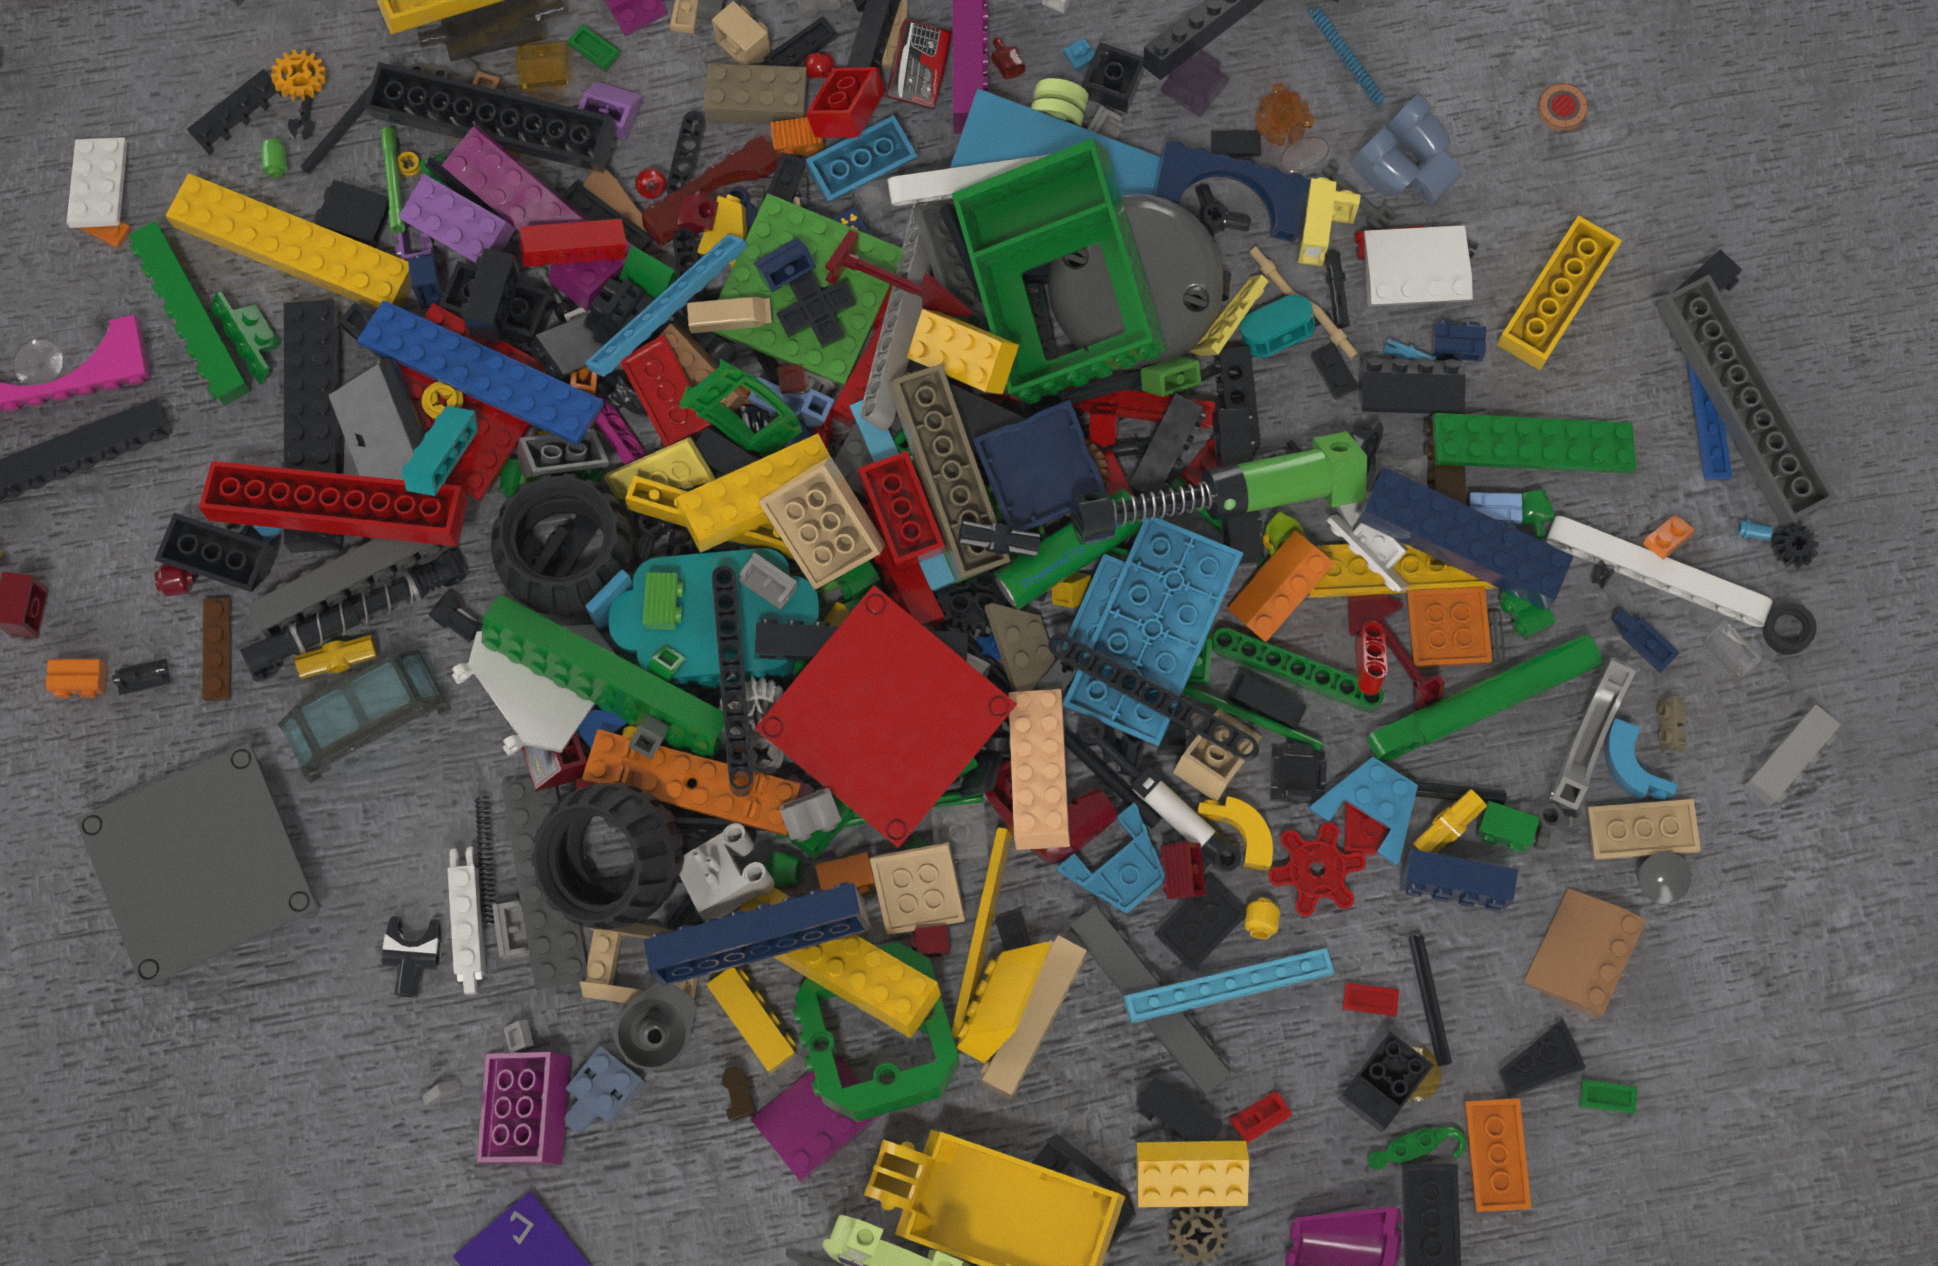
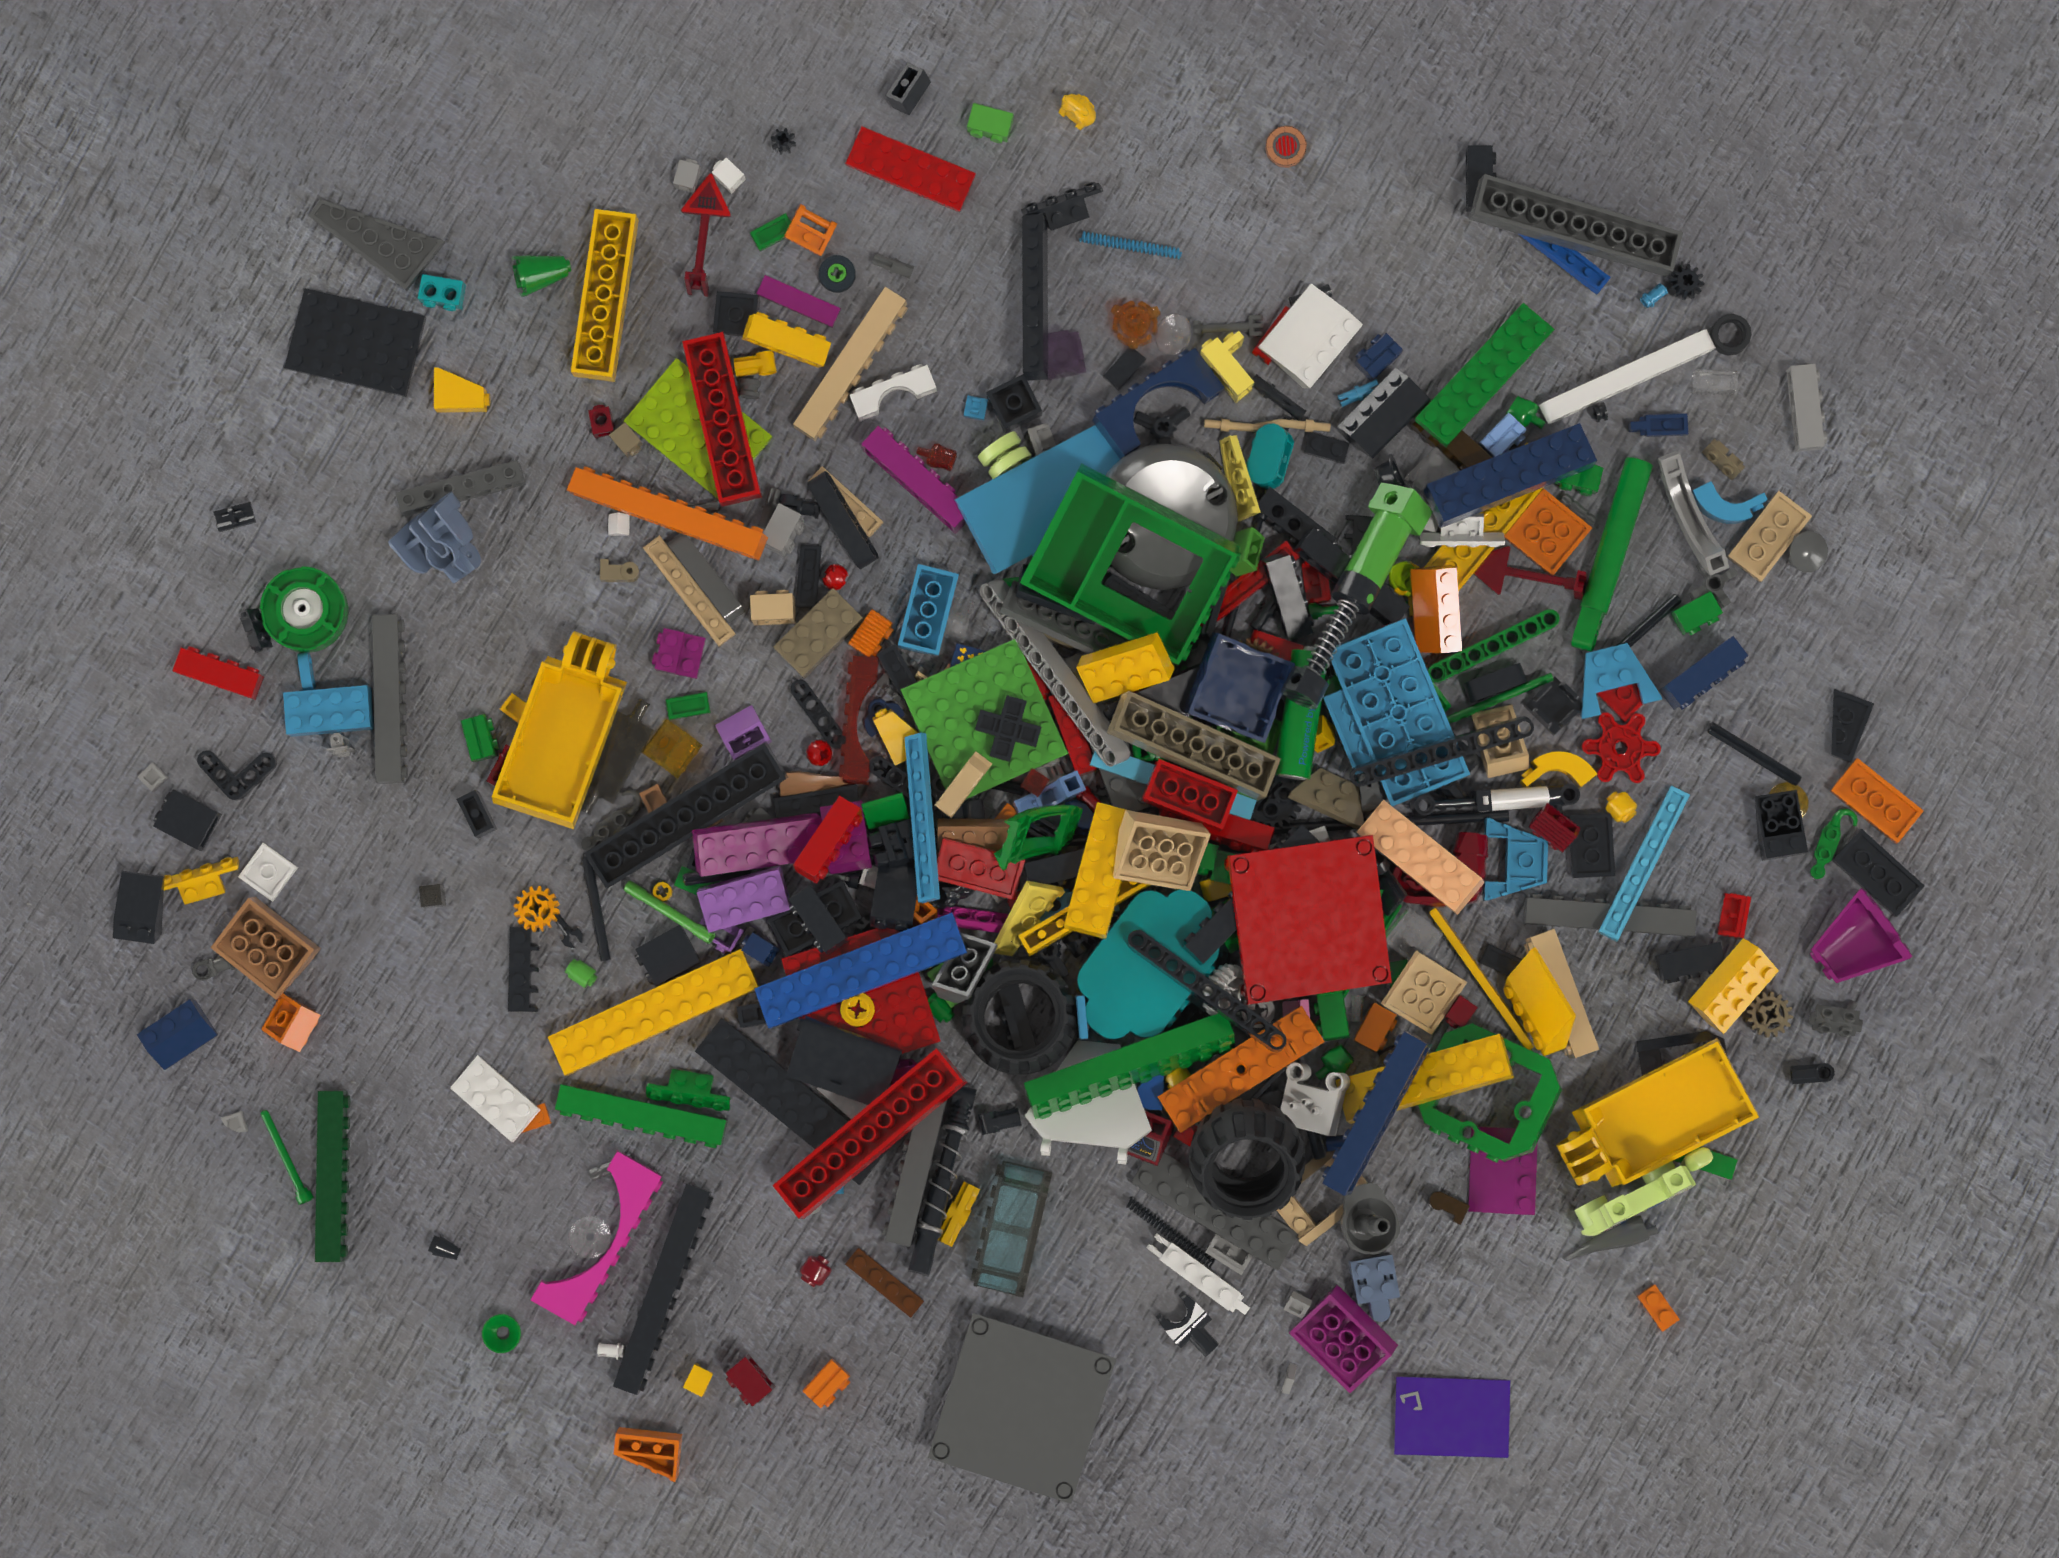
camera: 45 degrees left, 10 degrees up
black hinge [112,659,171,695] -> none
black slope [154,513,277,593] -> none
teal brick [402,406,478,496] -> none
dark grey brick [628,713,670,760] -> none
bright green brick [643,572,684,630] -> none
green slope [647,645,686,683] -> none
dark red brick [677,192,718,233] -> none
yellow brick [706,968,797,1074] -> none
light grey hinge [739,552,799,611] -> none
dark blue brick [753,238,816,292] -> none
light grey brick [779,788,841,842] -> none
red brick [806,67,886,138] -> none
dark red piece [825,230,973,316] -> none
slope [886,19,952,110] -> none
white beam [887,154,1050,206] -> none
black piece [958,521,1040,557] -> none
blue piece [976,633,1001,660] -> none
red brick [1090,405,1119,446] -> none
red tile [1342,982,1399,1017] -> none
sand blue piece [1350,93,1461,205] -> none
red beam [1355,621,1388,695] -> none
yellow piece [1412,789,1487,854] -> none
yellow brick [1497,215,1622,371] -> none
medium nougat slope [1523,888,1647,1020] -> none
green tile [1579,1079,1637,1114] -> none
orange plate [1643,514,1695,560] -> none

